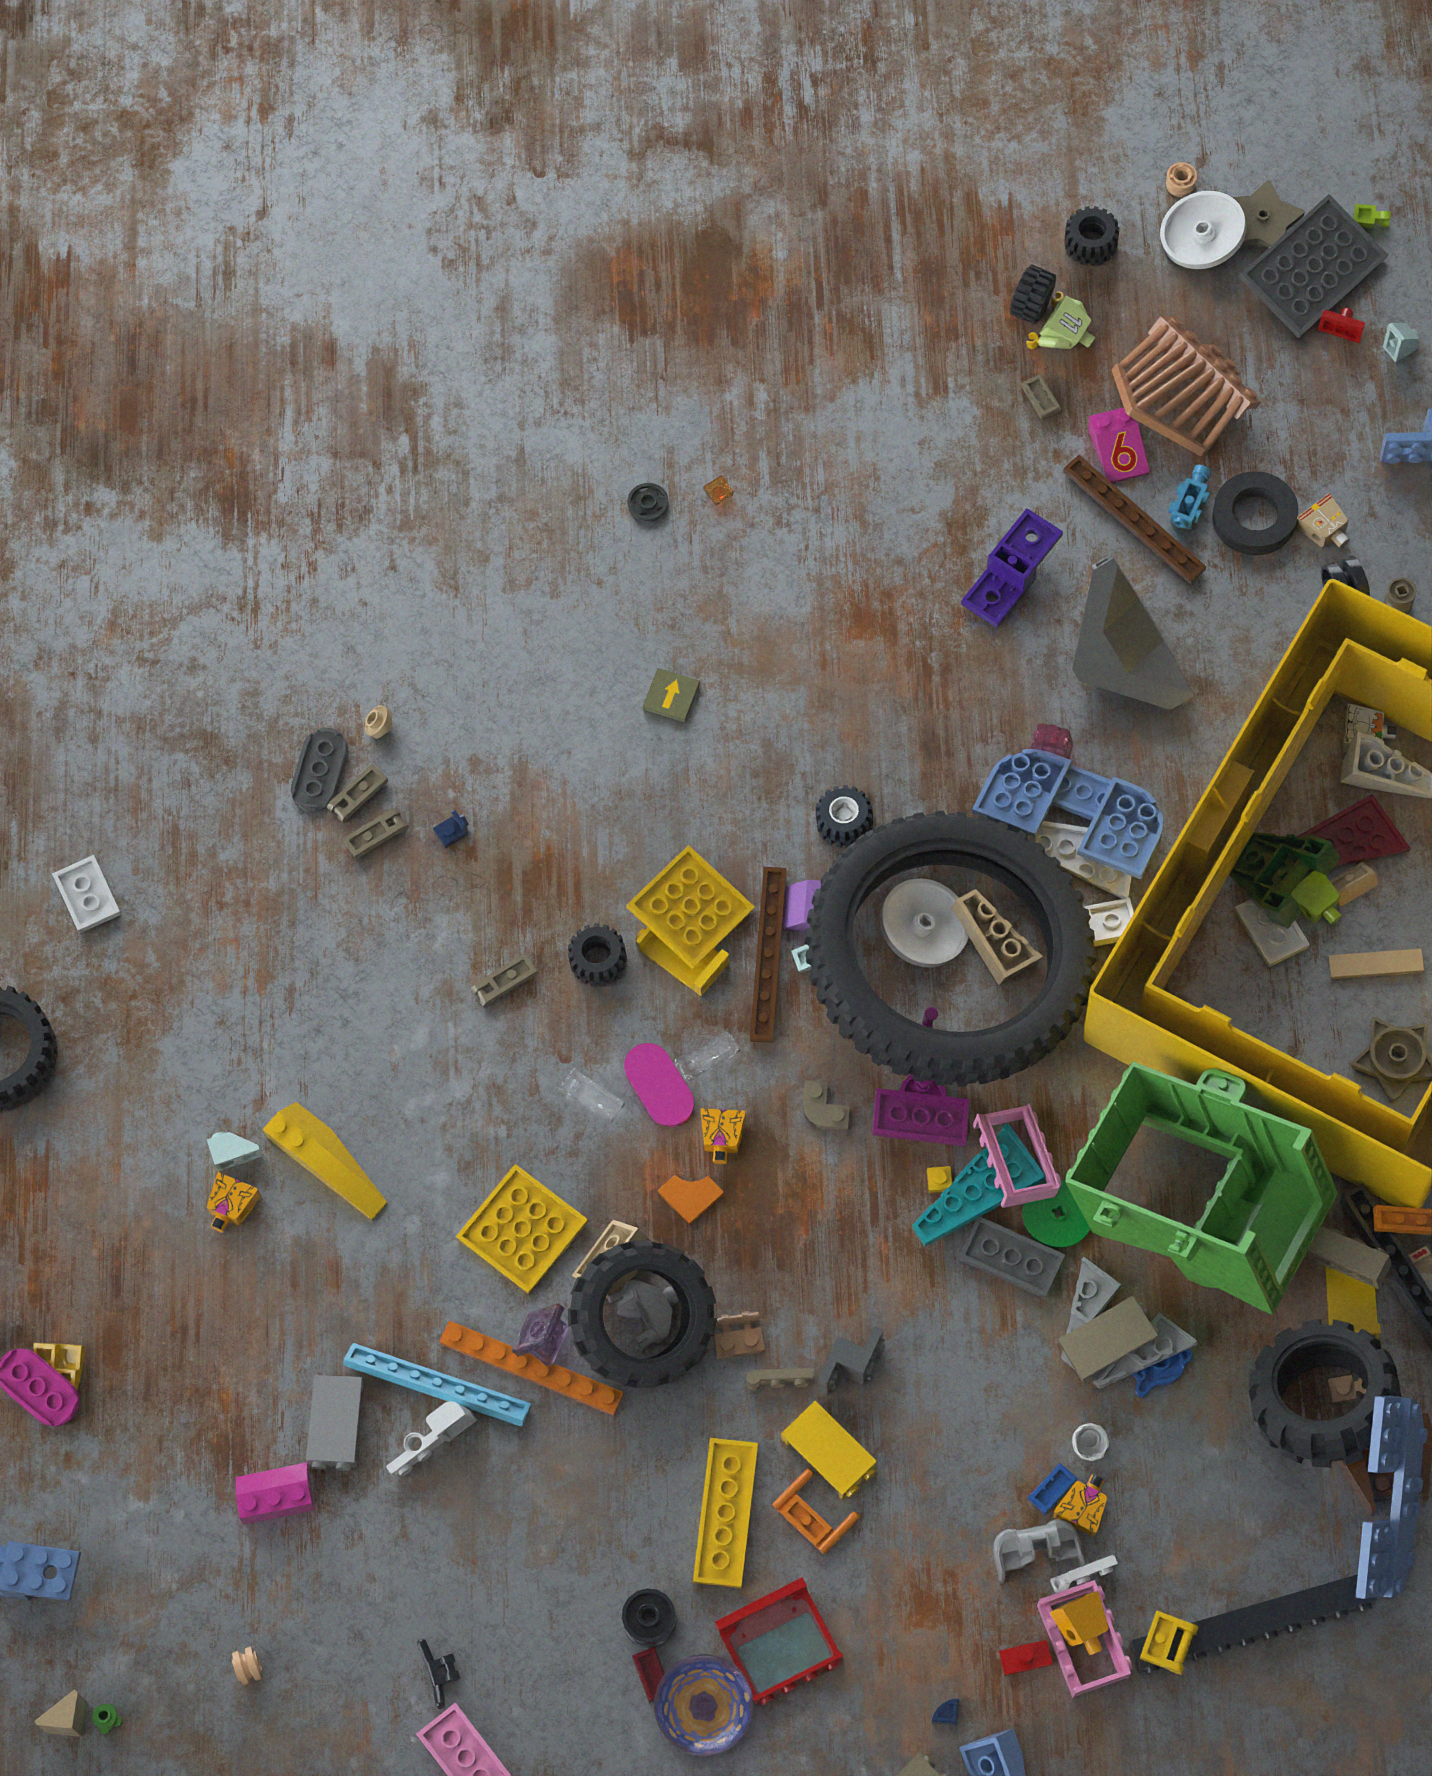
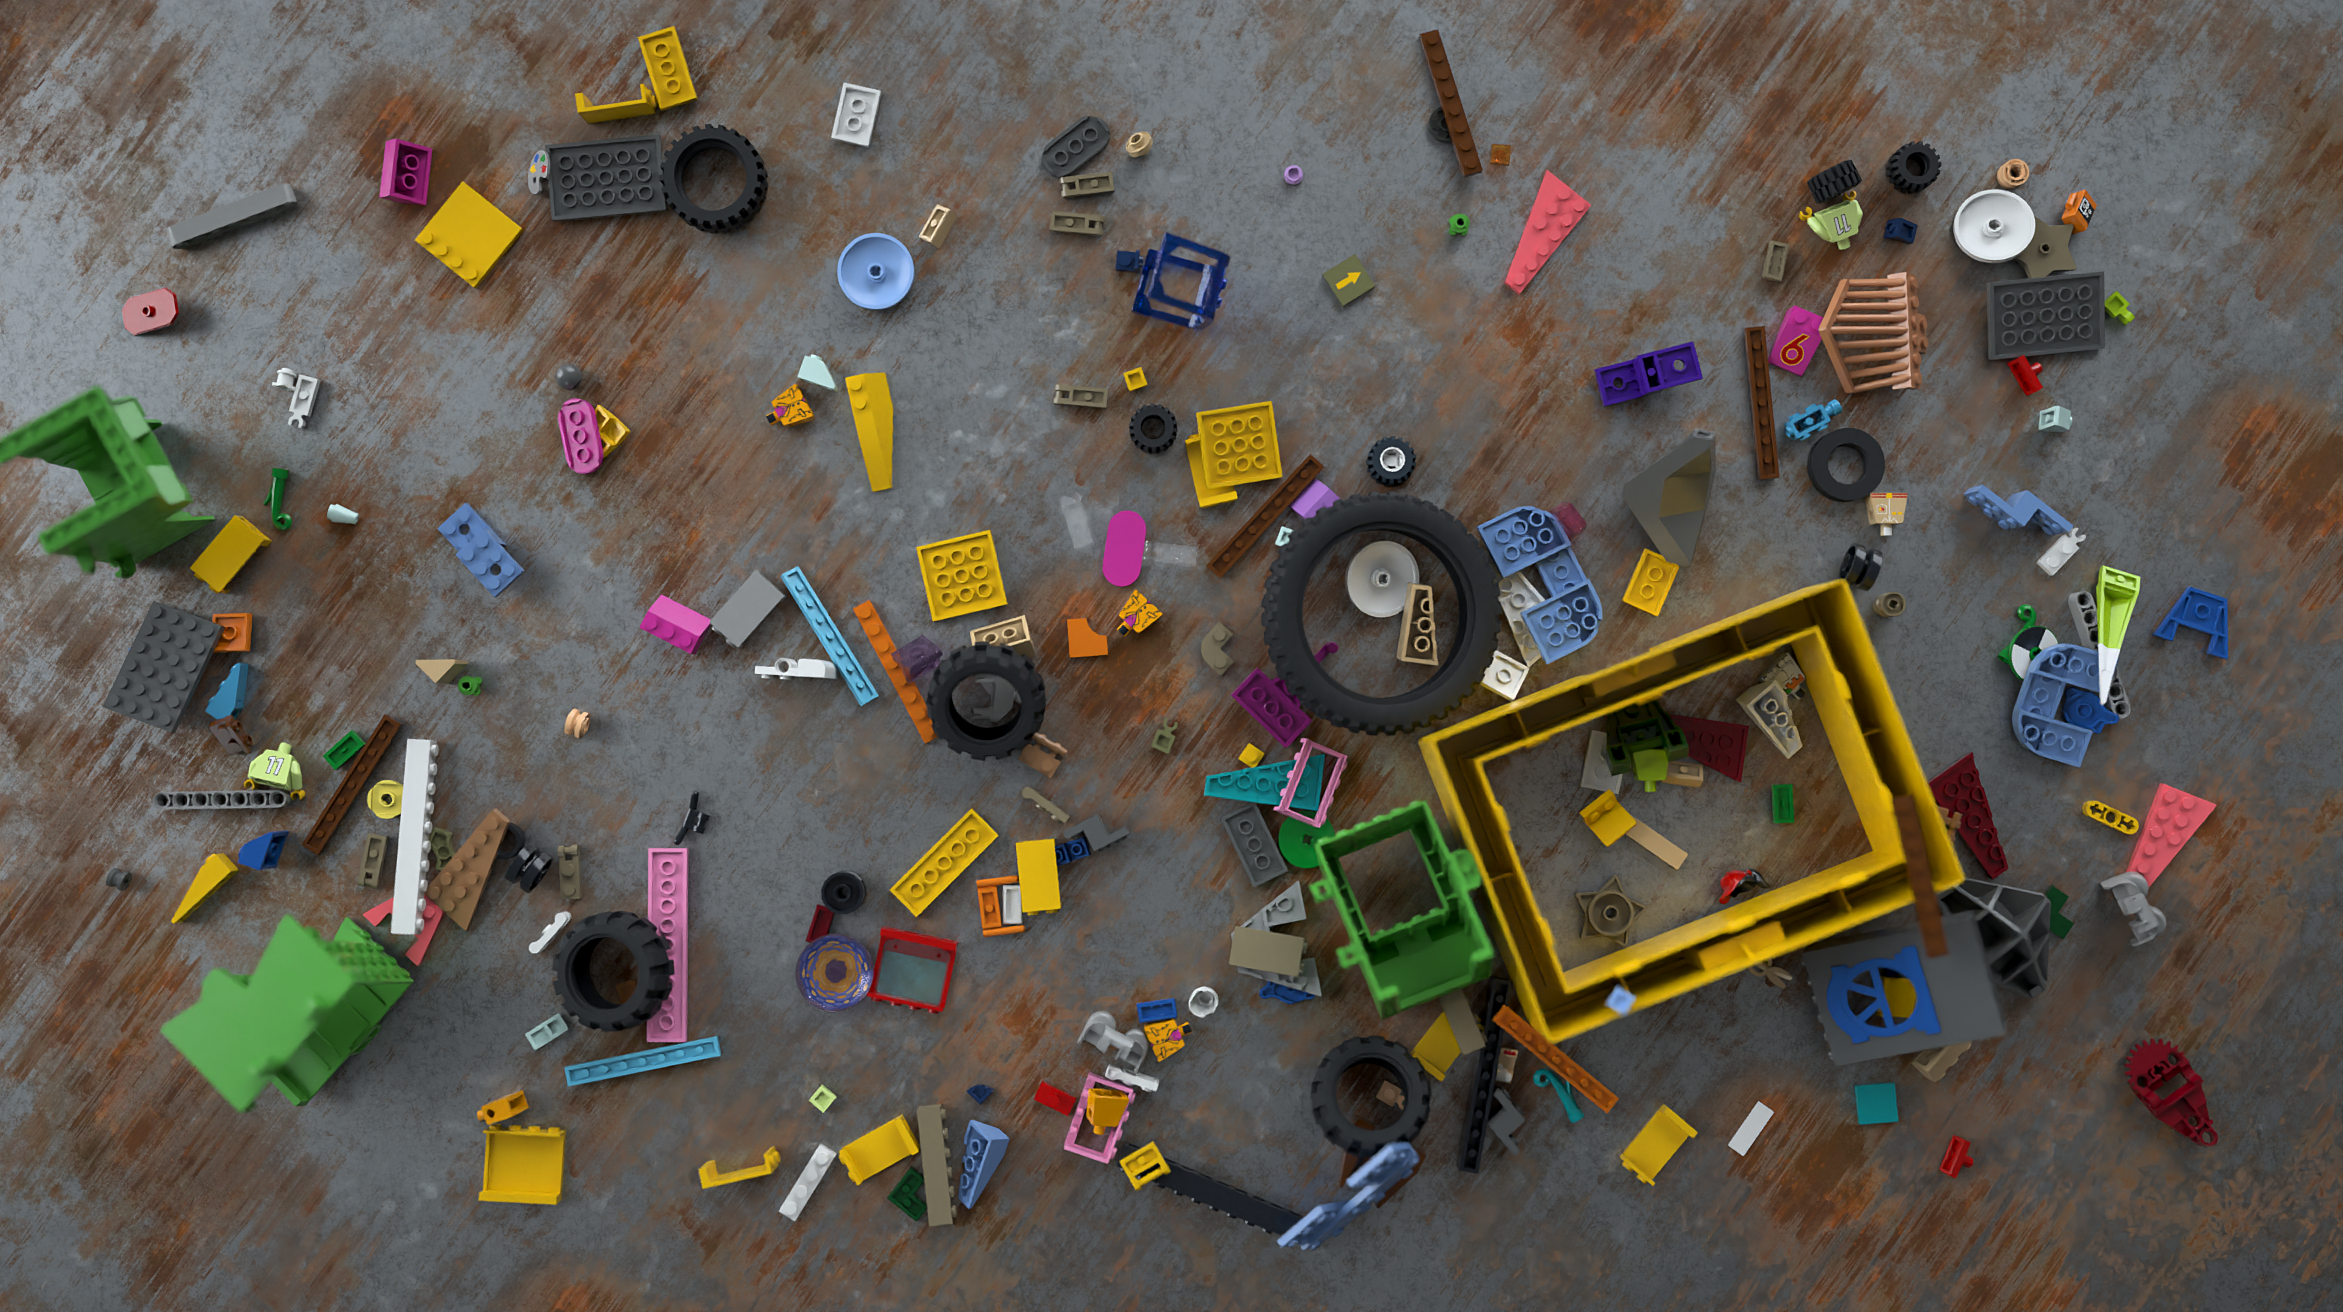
camera: 30 degrees right, 20 degrees up
none -> light blue dish [837,233,915,311]
none -> tan slope [919,204,957,248]
none -> white tile [1003,885,1023,924]
none -> blue slope [1055,836,1091,866]
none -> yellow plate [1123,367,1148,392]
none -> clear blue windscreen [1131,232,1231,330]
none -> olive plate [1151,718,1178,754]
none -> lavender plate [1284,165,1303,185]
none -> reddish brown plate [1419,29,1483,178]
none -> bright green brick [1449,213,1470,236]
none -> coral wing [1504,170,1591,294]
none -> yellow bracket [1579,789,1637,847]
none -> yellow plate [1621,548,1680,617]
none -> dark blue bracket [1883,218,1918,244]
none -> orange piece [2061,189,2097,234]

